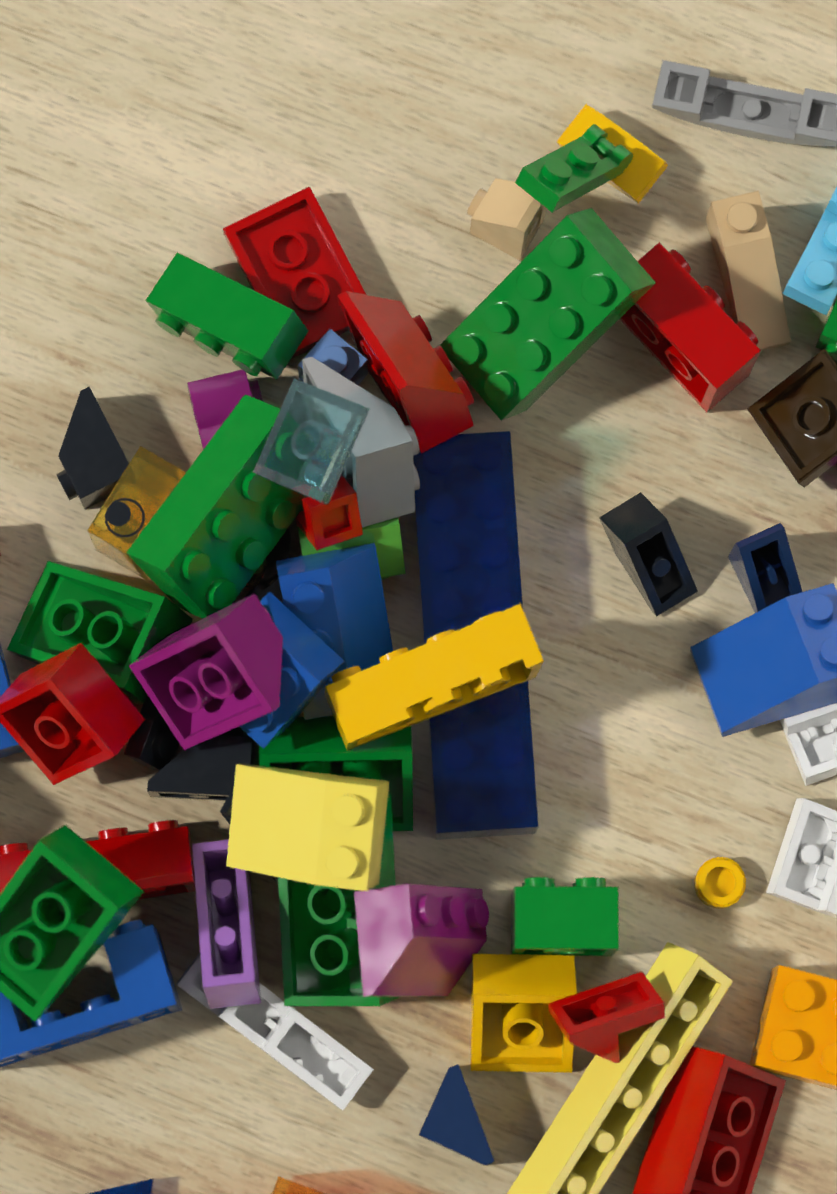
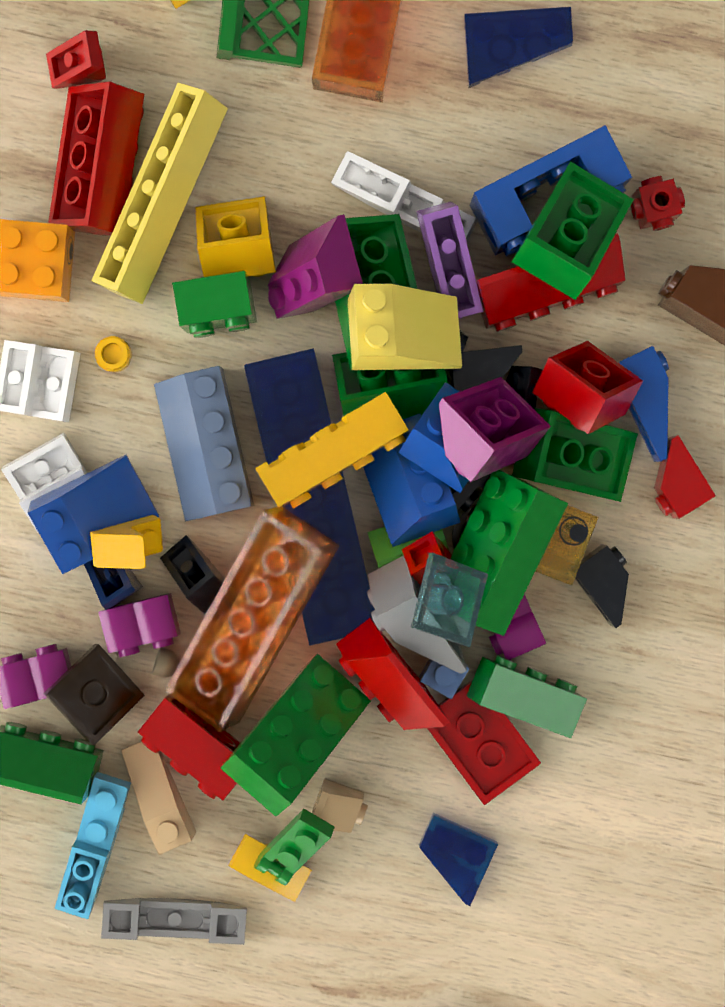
camera: 170 degrees right, 10 degrees up
dark blue slope [418,1064,495,1166] -> none
red slope [548,971,665,1063] -> none
none -> yellow slope [90,515,163,569]
none -> magenta brick [98,593,181,657]
none -> dark tan hinge [152,647,180,677]
none -> sand blue slope [154,366,255,522]
none -> clear orange brick [165,507,340,732]
none -> clear blue wing [419,813,498,906]

